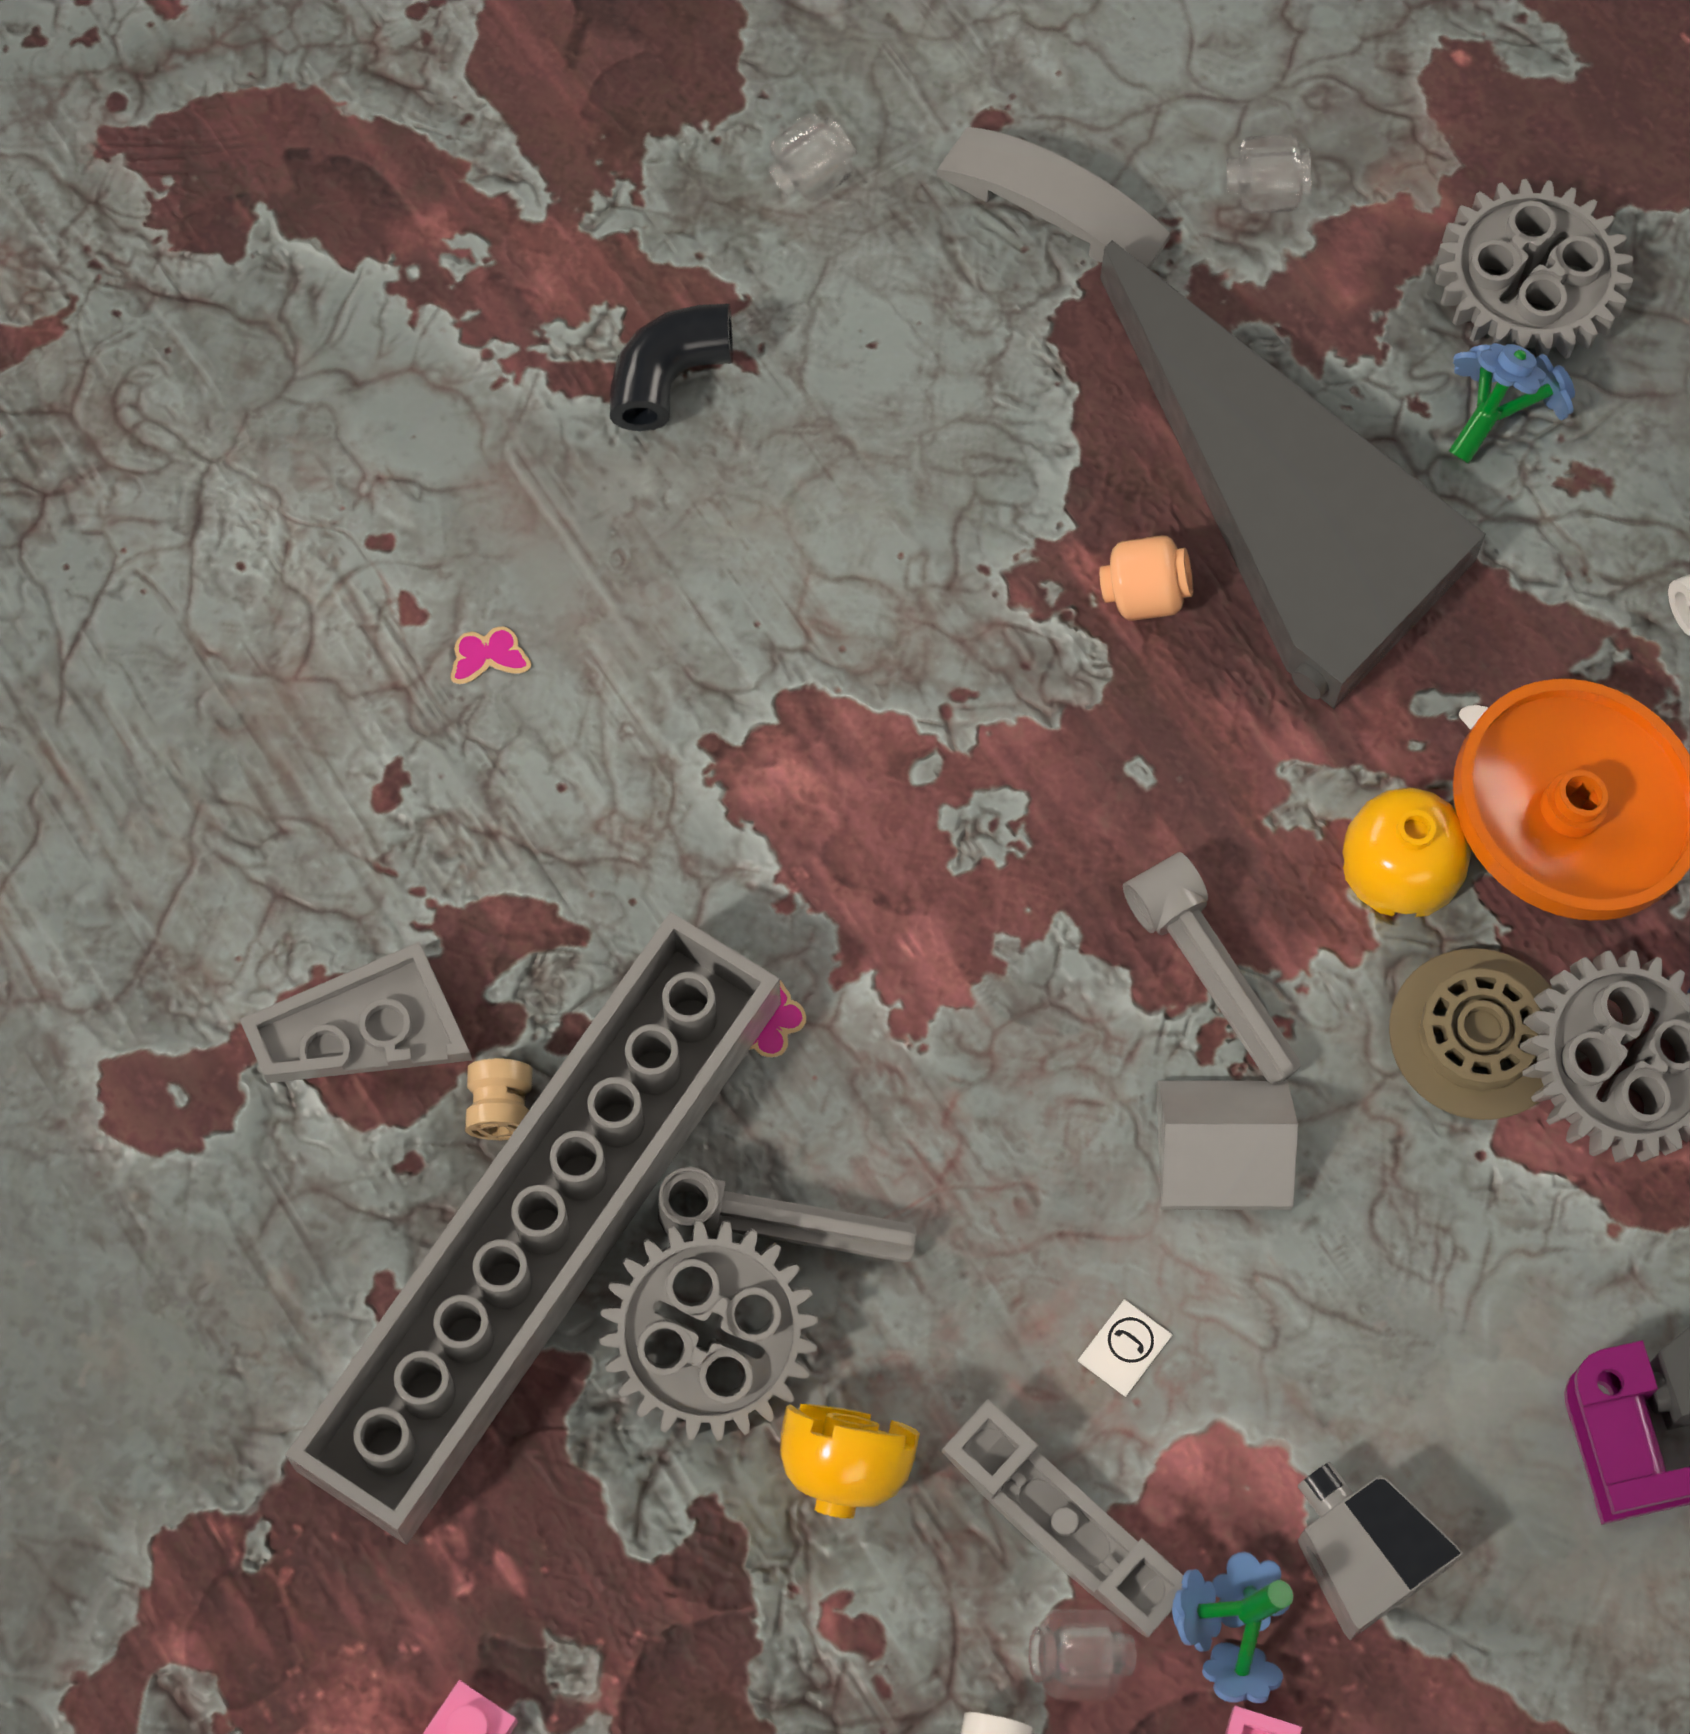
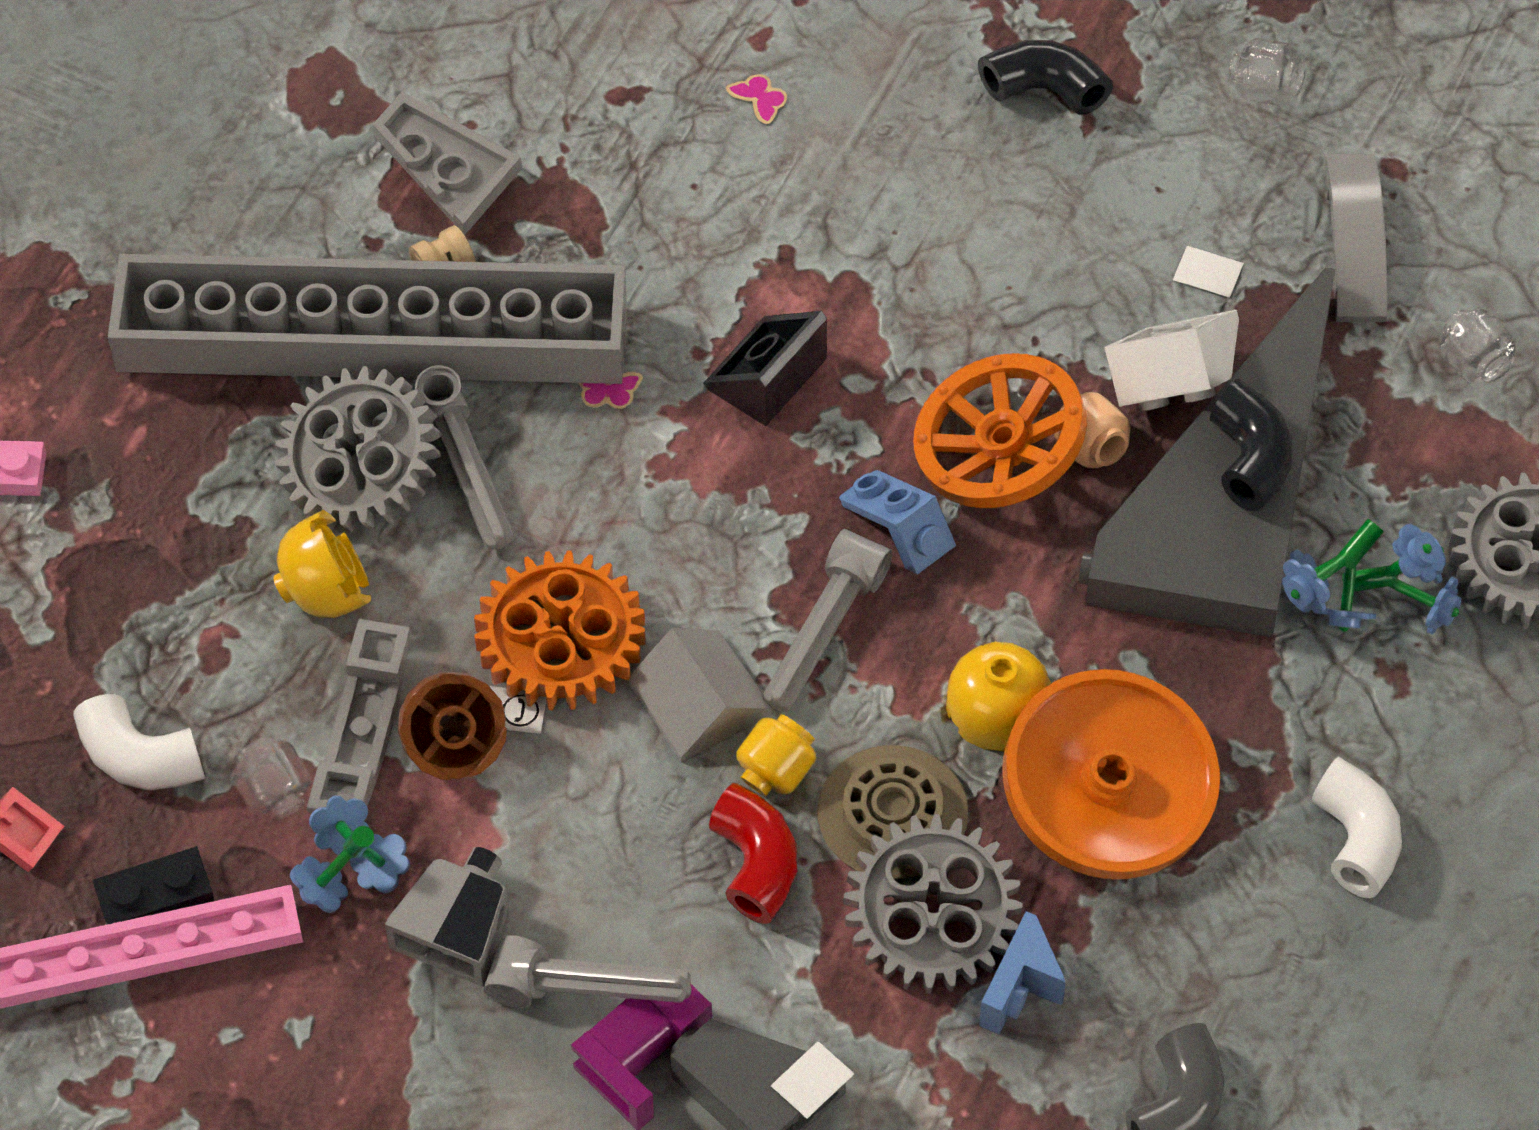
camera: 60 degrees right, 10 degrees down
none -> dark orange cylinder [398,672,507,780]
none -> orange gear [474,550,646,711]
none -> light grey axle [483,935,692,1008]
none -> black slope [703,311,827,426]
none -> red cylinder [709,783,798,924]
none -> yellow head [737,714,816,797]
none -> medium blue bracket [839,470,956,575]
none -> orange wheel [913,353,1087,508]
none -> white slope [1104,310,1239,411]
none -> white sticker [1173,246,1244,298]
none -> black cylinder [1210,378,1293,512]
none -> plant [1282,519,1384,632]

